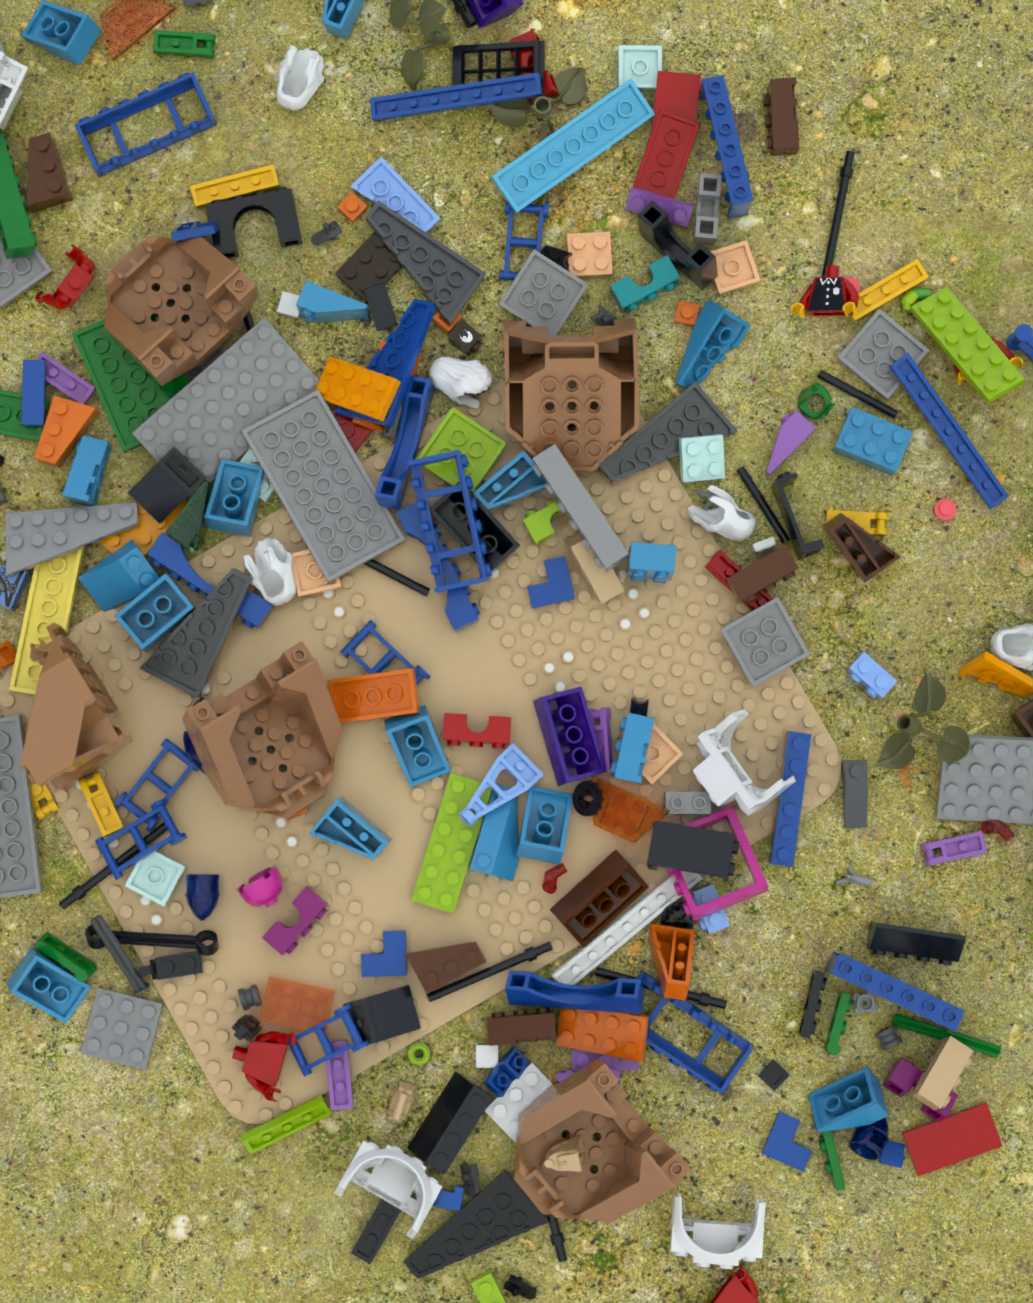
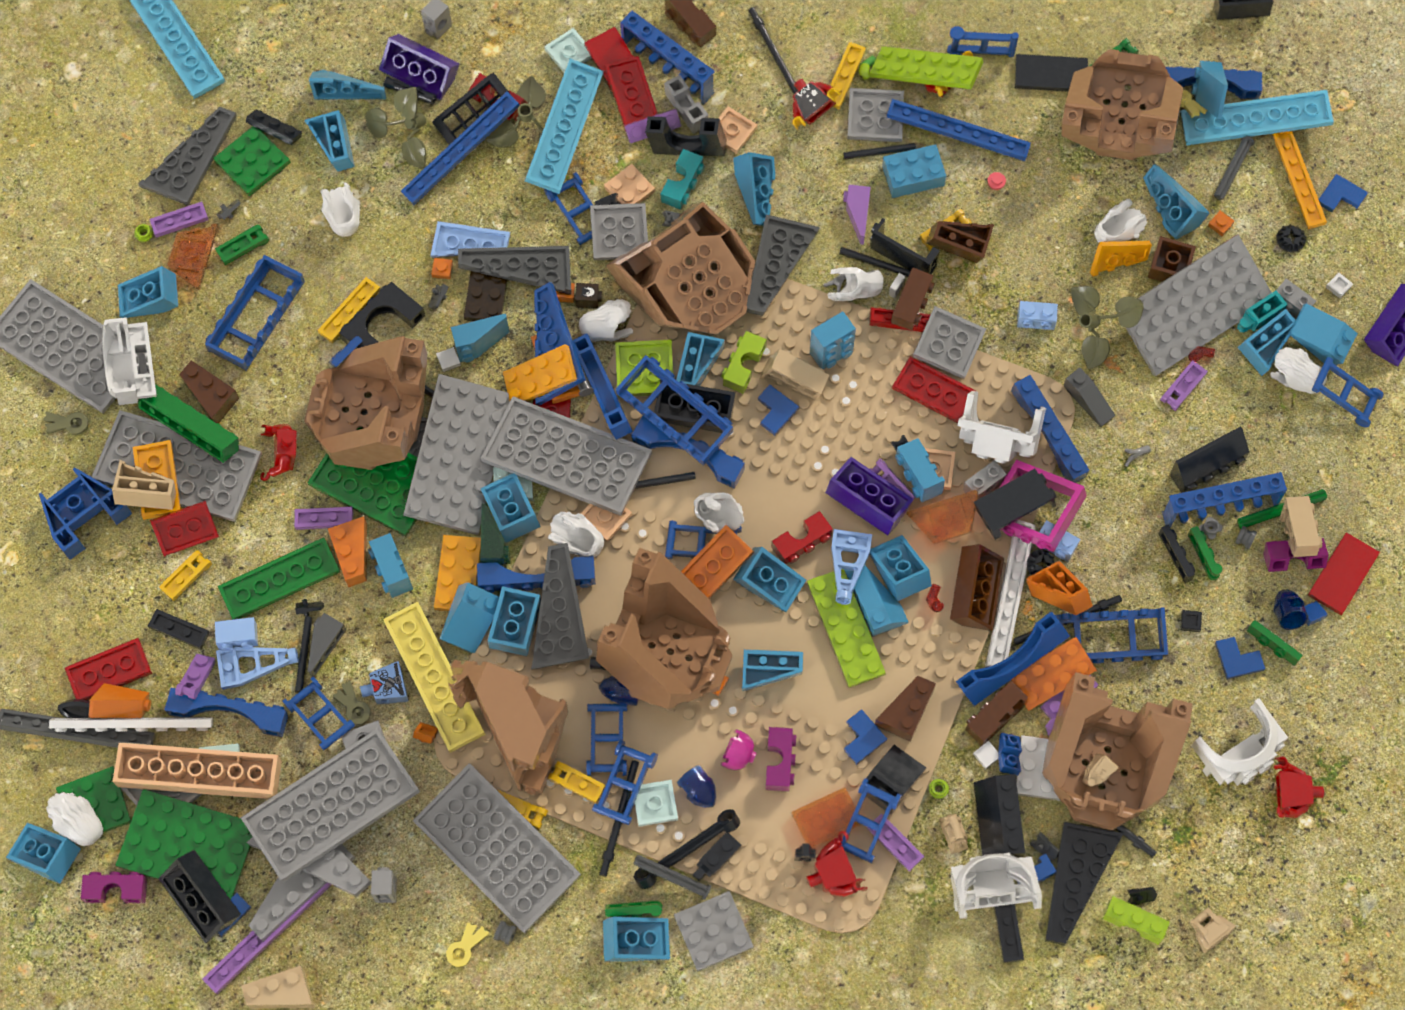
camera: 35 degrees left, 15 degrees down
light grey wing [5,502,139,578] -> none
blue tile [22,360,46,426] -> none
black slope [128,446,206,524] -> none
dark grey wheel [238,984,262,1011] -> none
lime plate [241,1095,332,1154] -> none
black tile [364,282,398,331] -> none
black bar [426,941,553,1002] -> none
light grey brick [532,444,629,572] -> none
black gear [573,781,605,816] -> none
orange plate [674,300,700,327] -> none
light aqua plate [679,434,725,482] -> none
green piece [798,383,836,419] -> none
dark azure slope [808,1067,889,1132] -> none
none -> white hair [694,492,745,533]
none -> red tile [892,356,976,423]

